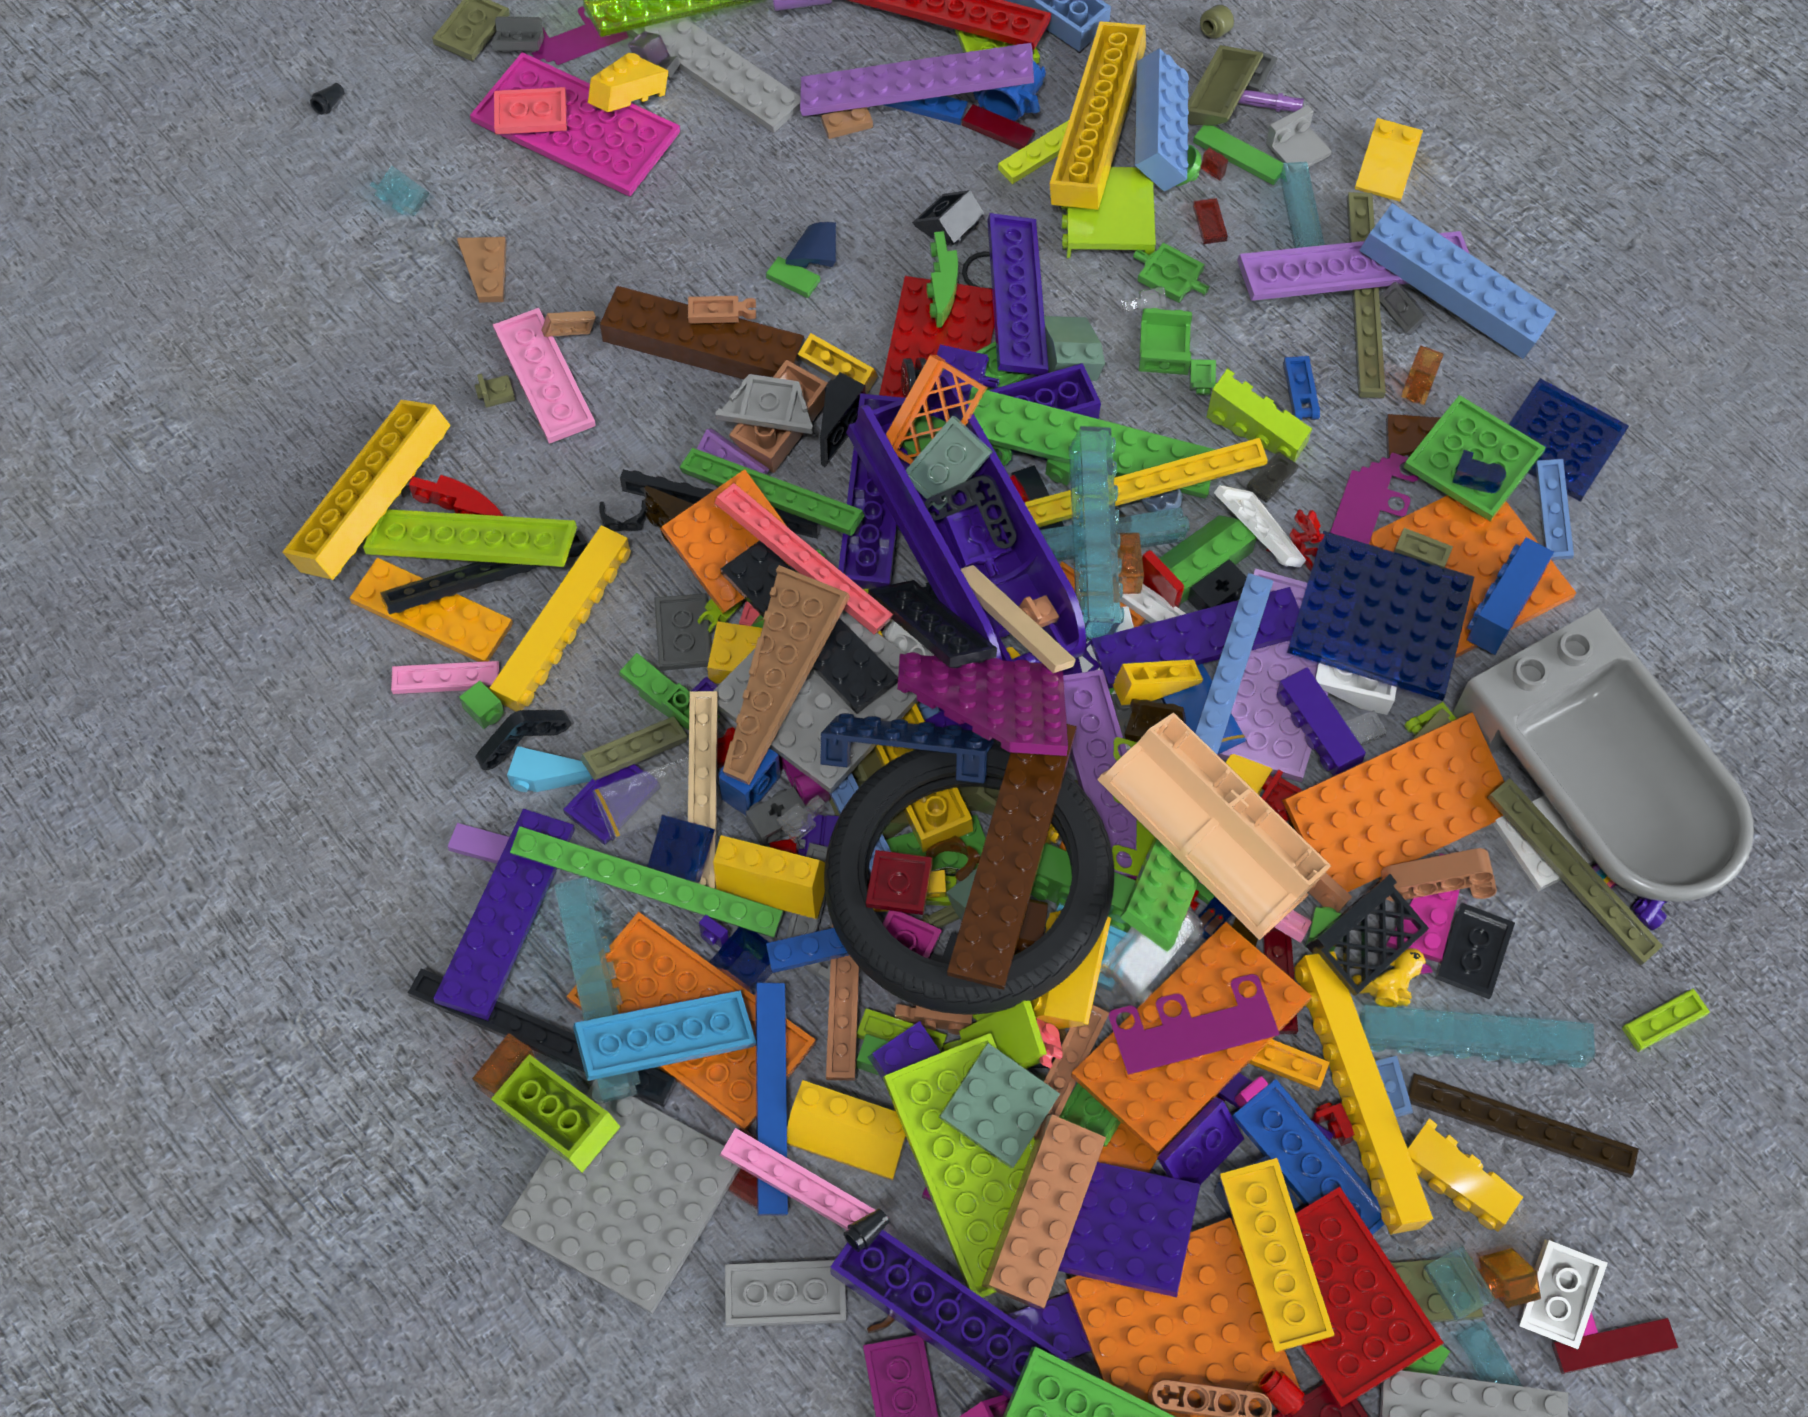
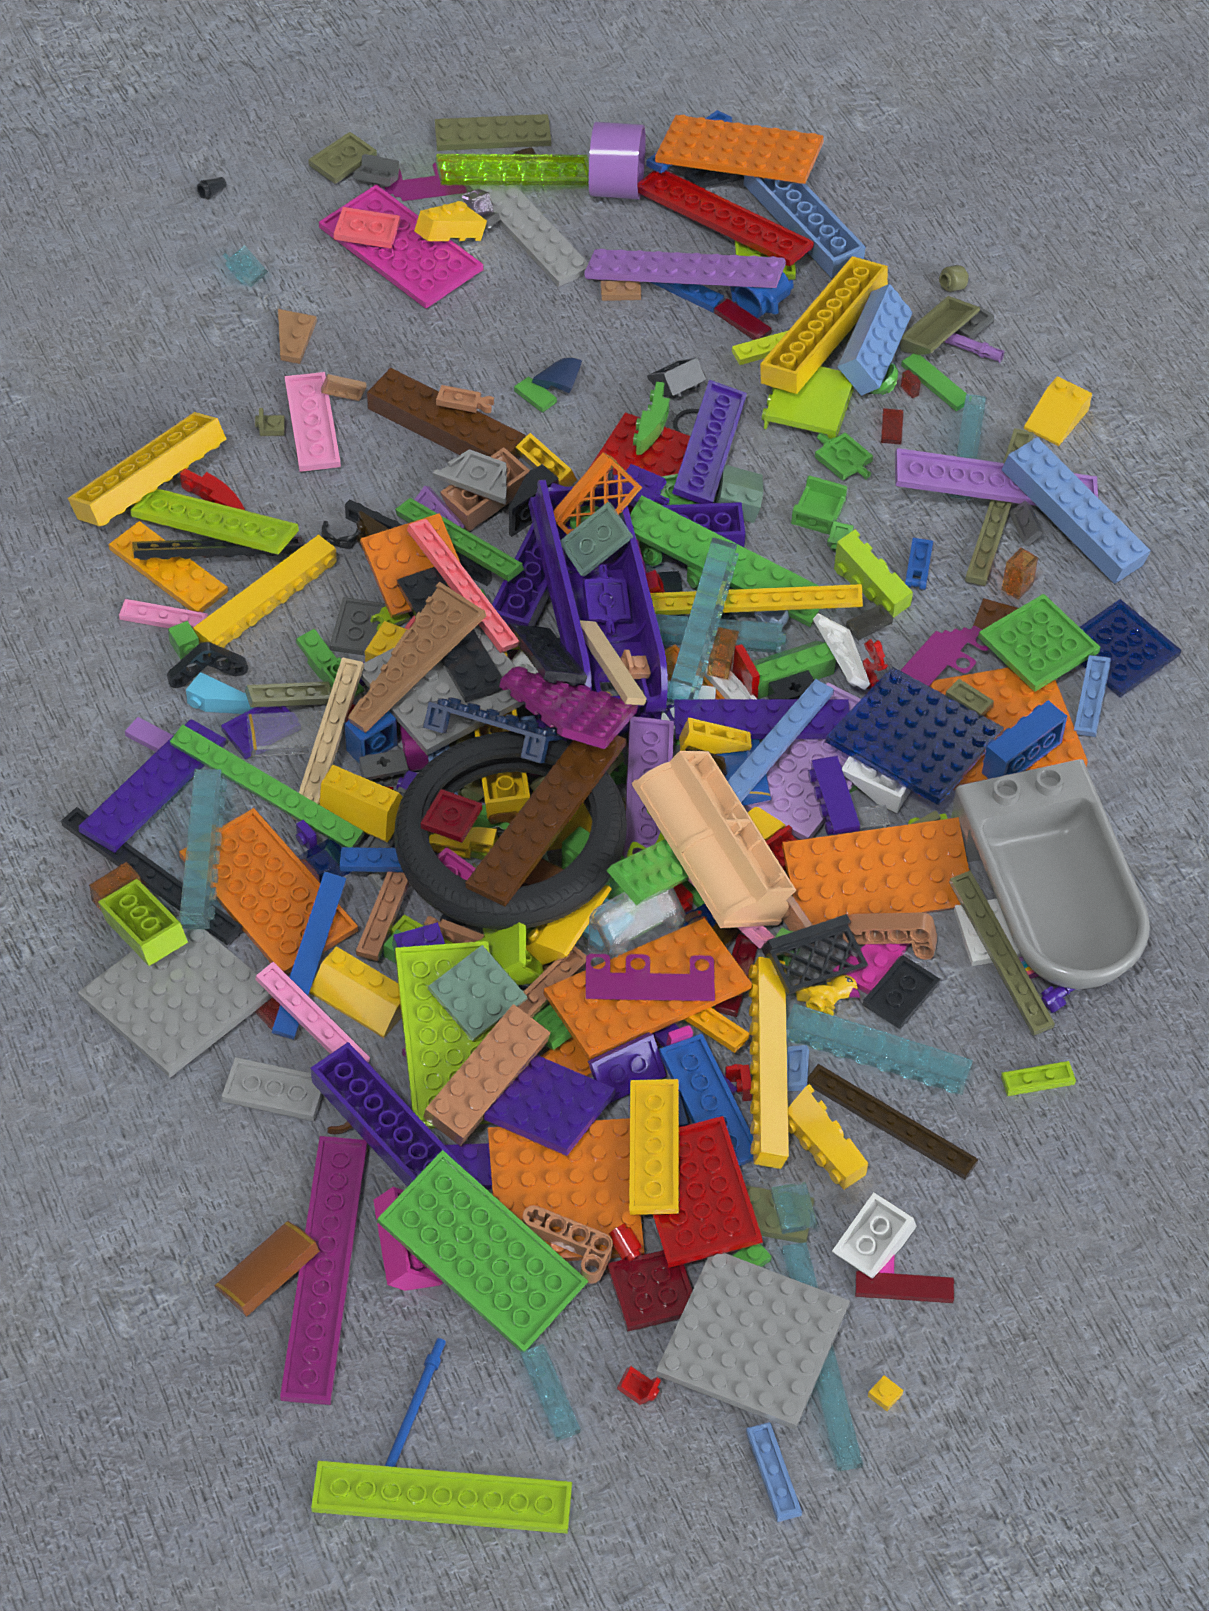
camera: 15 degrees right, 10 degrees down
dark azure plate [573,990,756,1081] -> none
clear blue plate [647,815,715,883] -> none
clear plate [777,795,826,843] -> none
black cone [844,1208,889,1252] -> none
black beam [924,474,1018,549] -> none
coral plate [1036,1018,1063,1068] -> none
clear plate [1121,286,1167,315] -> none
light grey bracket [1266,105,1332,174] -> none
clear blue leg [1453,450,1506,493] -> none
clear orange brick [1477,1248,1541,1308] -> none

